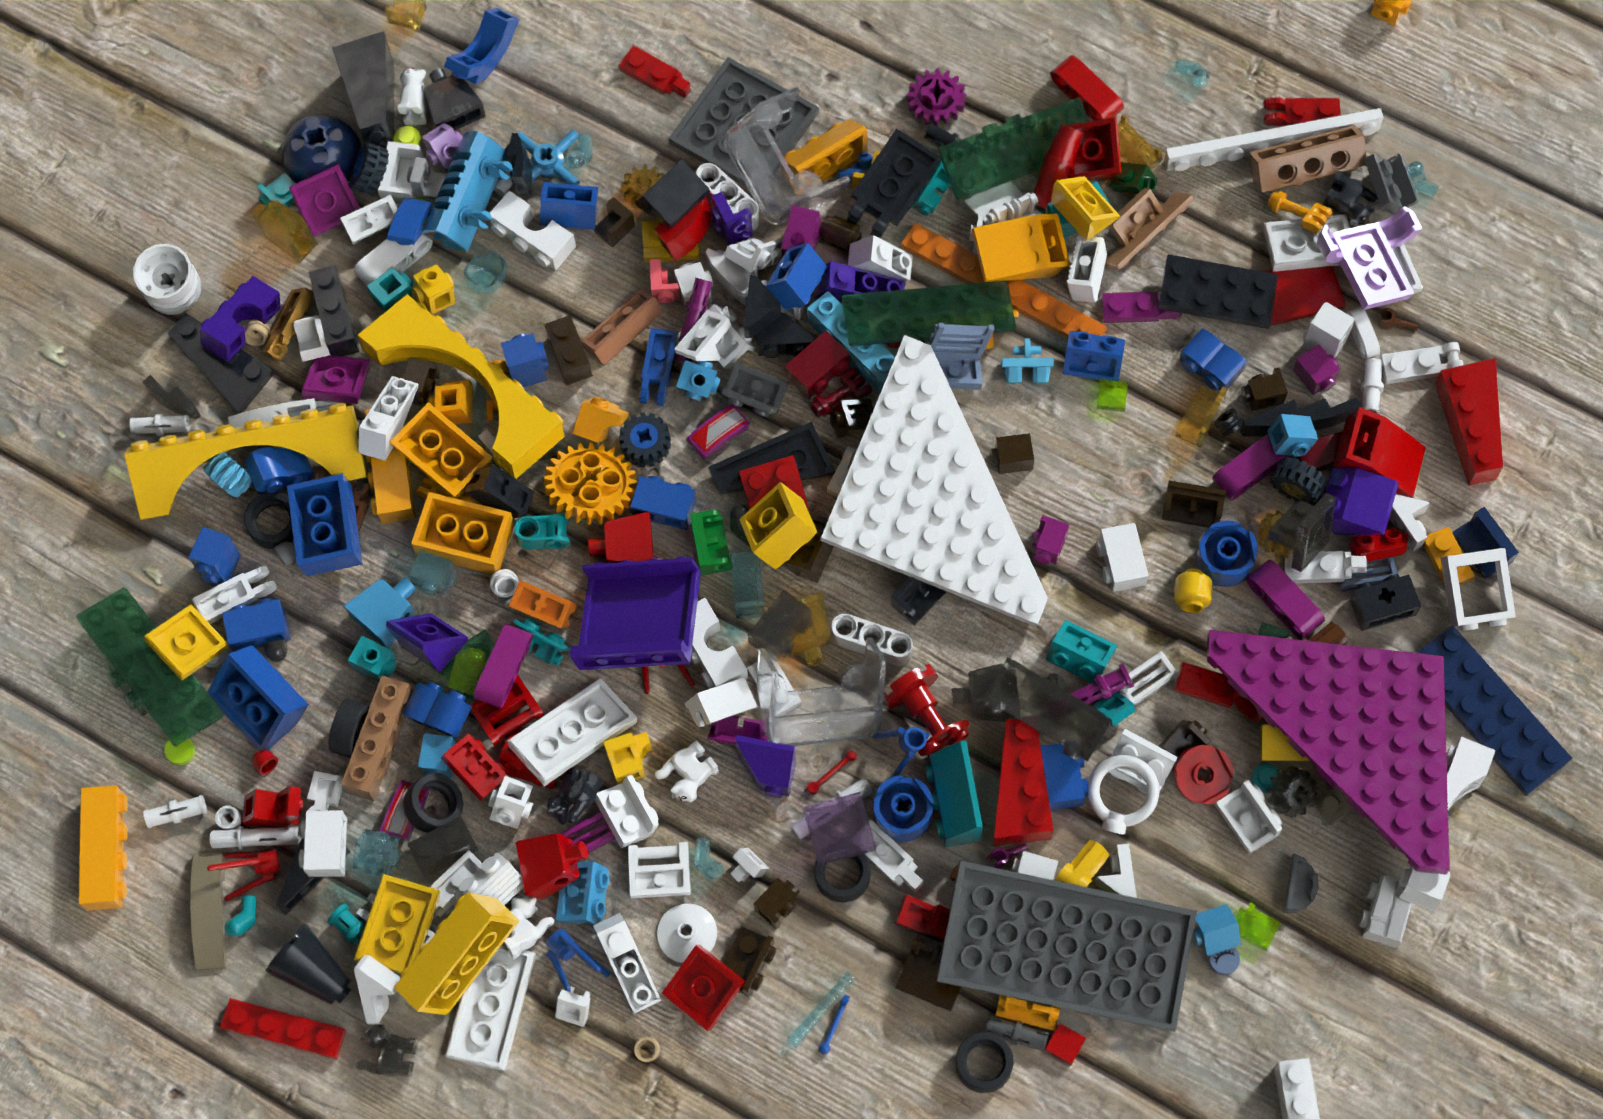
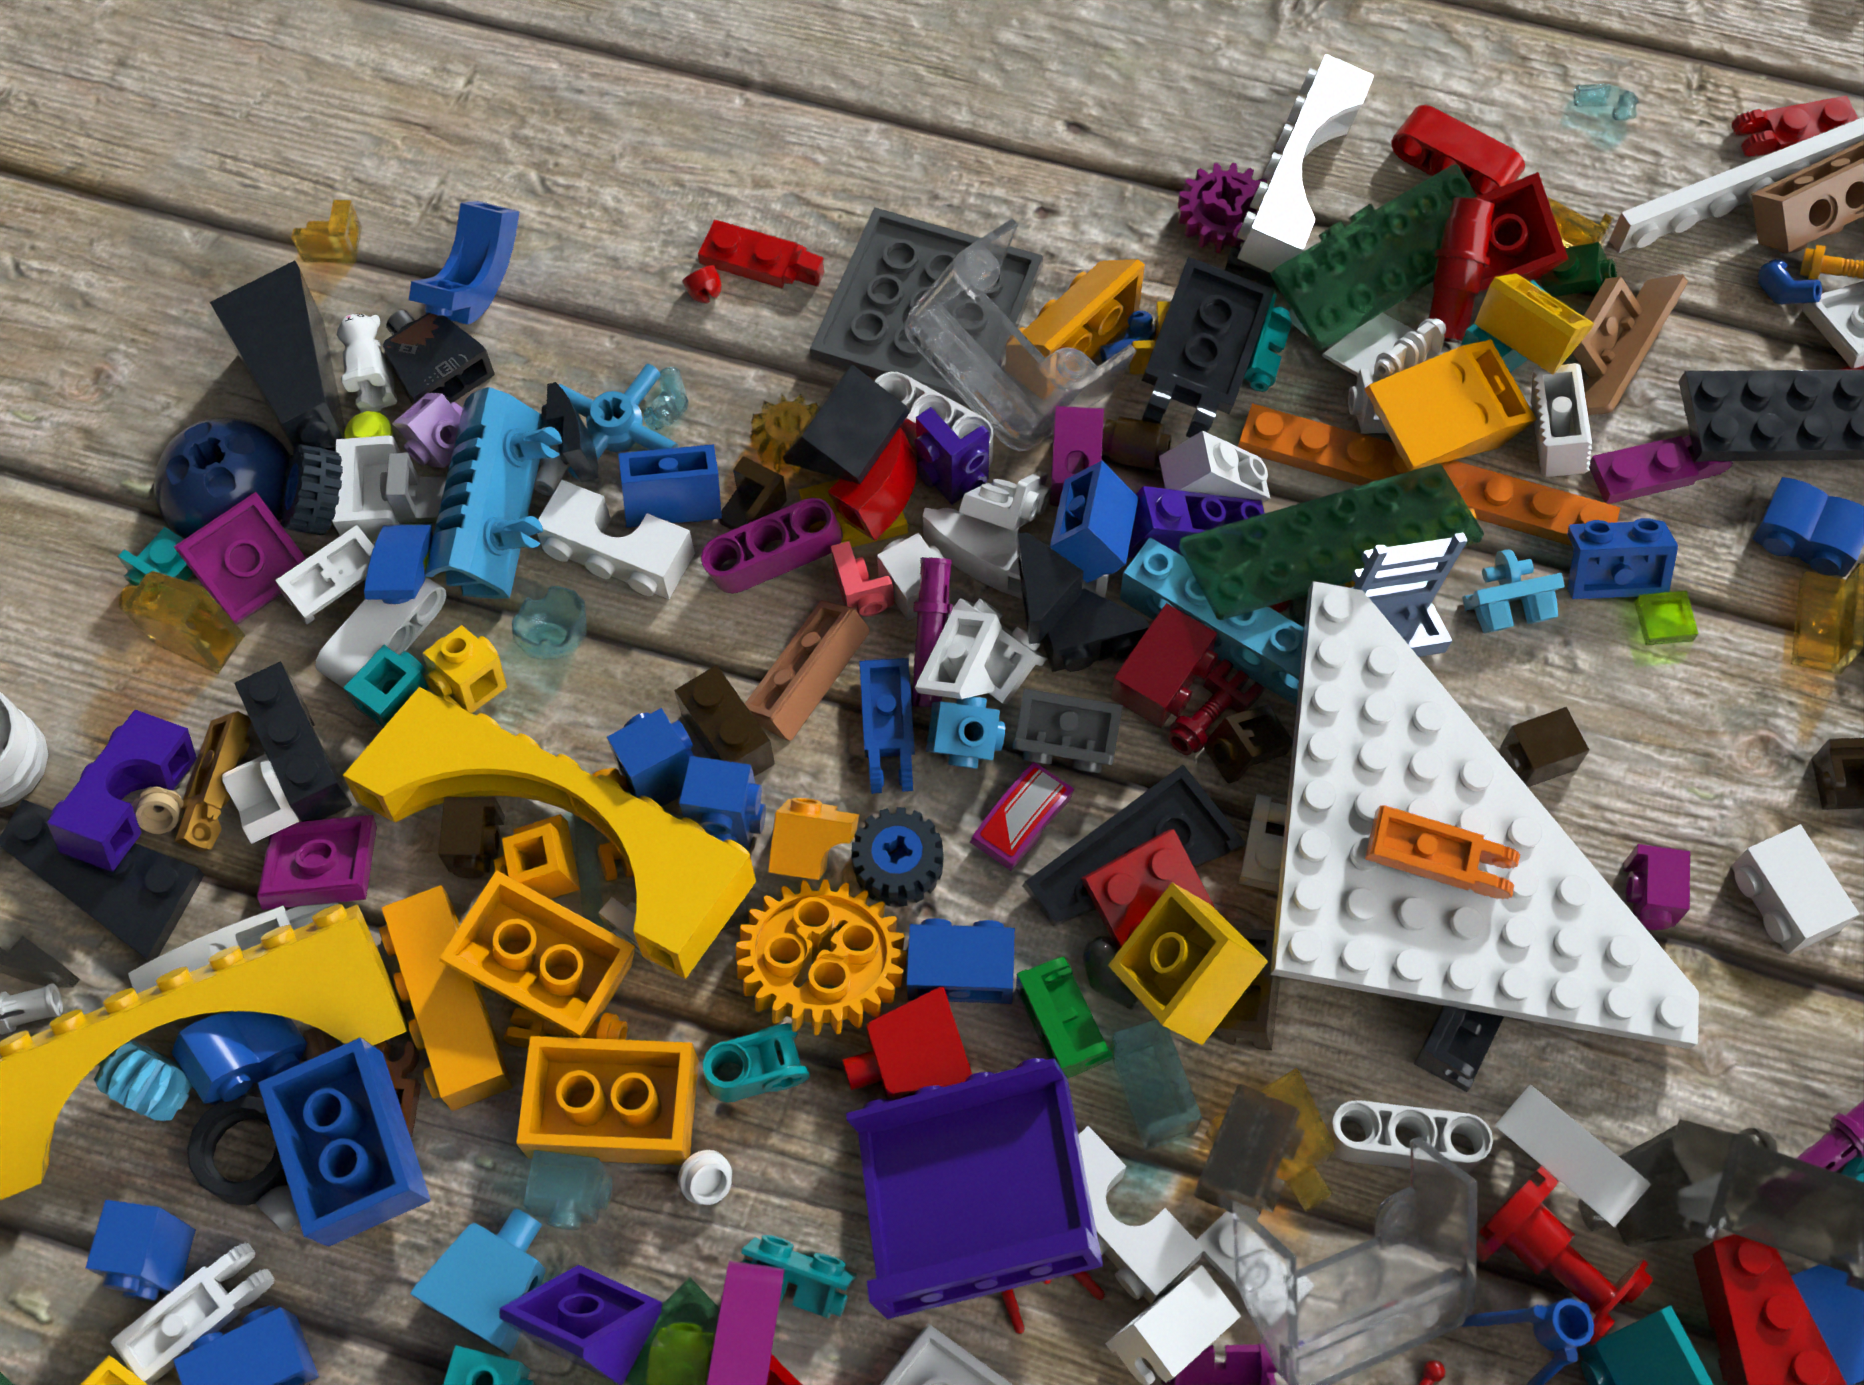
camera: 15 degrees left, 5 degrees down
white slope [358,376,418,461] -> none
black hinge [464,464,534,519] -> none
orange hinge [509,580,578,629] -> none
teal bracket [1046,620,1118,683] -> none
none -> blue brick [679,756,766,850]
none -> red hinge [682,265,722,304]
none -> magenta beam [701,497,843,594]
none -> white arch [1237,55,1374,280]
none -> orange hinge [1365,805,1520,900]
none -> white beam [1495,1085,1651,1227]
none -> blue arm [1758,259,1822,305]

